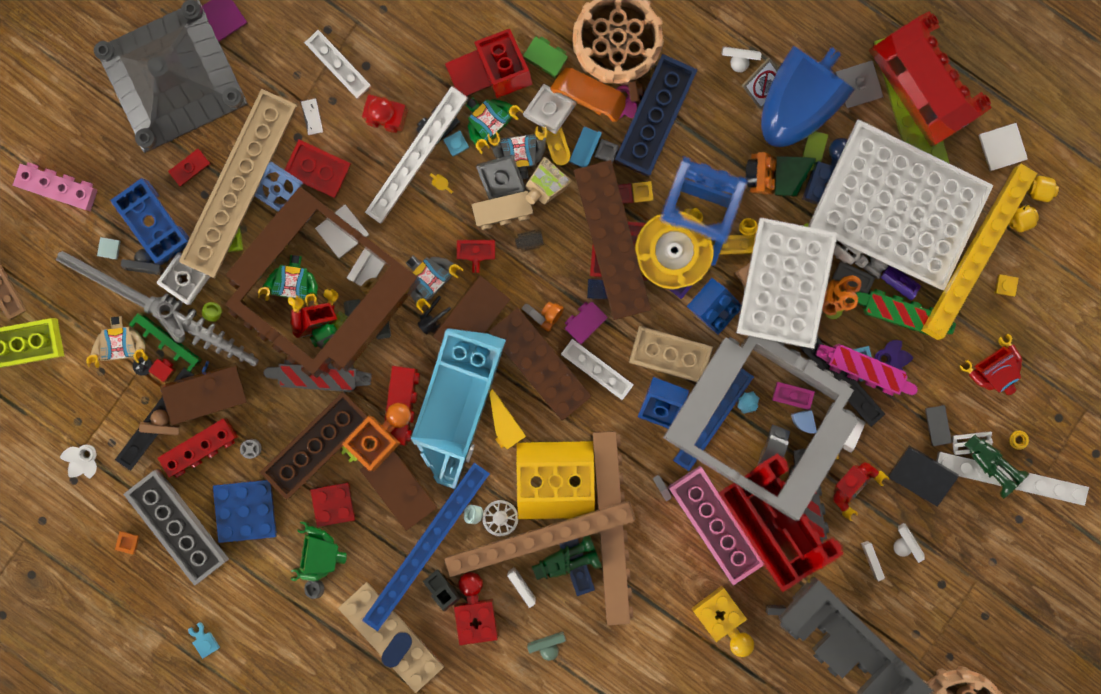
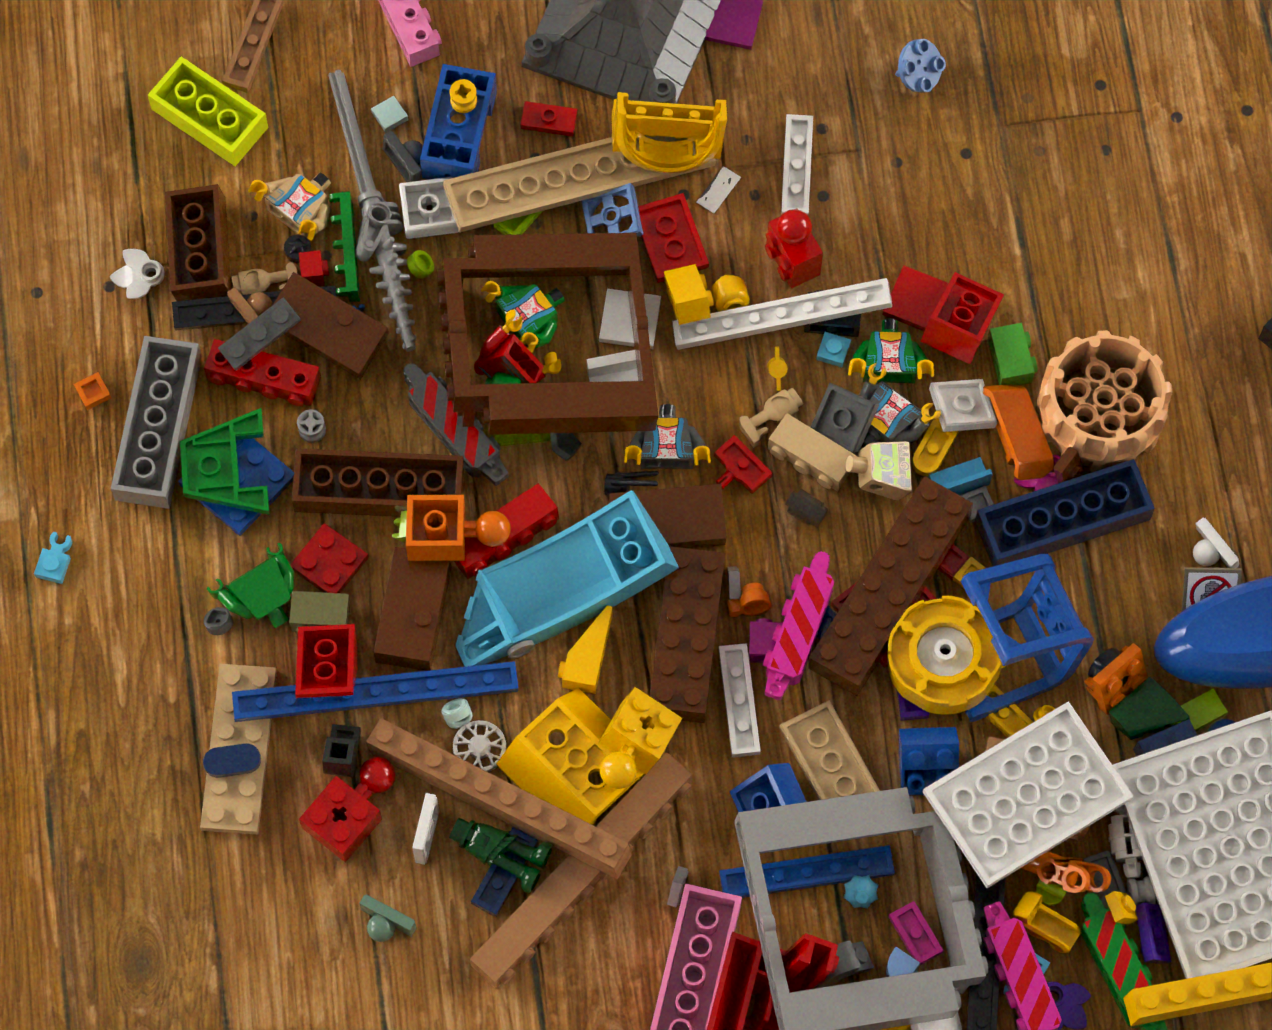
camera: 50 degrees right, 20 degrees down
none -> reddish brown brick [165,184,231,301]
none -> green wing [180,408,270,515]
none -> dark grey plate [218,297,301,371]
none -> tan piece [232,262,298,295]
none -> olive brick [289,591,350,635]
none -> red slope [295,624,358,698]
none -> yellow wheel [450,79,477,113]
none -> yellow brick [598,687,682,789]
none -> yellow piece [612,92,727,173]
none -> yellow brick [664,264,714,325]
none -> yellow head [711,275,750,312]
none -> tan piece [739,388,803,448]
none -> dark pink hinge [763,551,834,701]
none -> yellow animal [1012,891,1081,953]
none -> yellow plate [1105,891,1138,925]

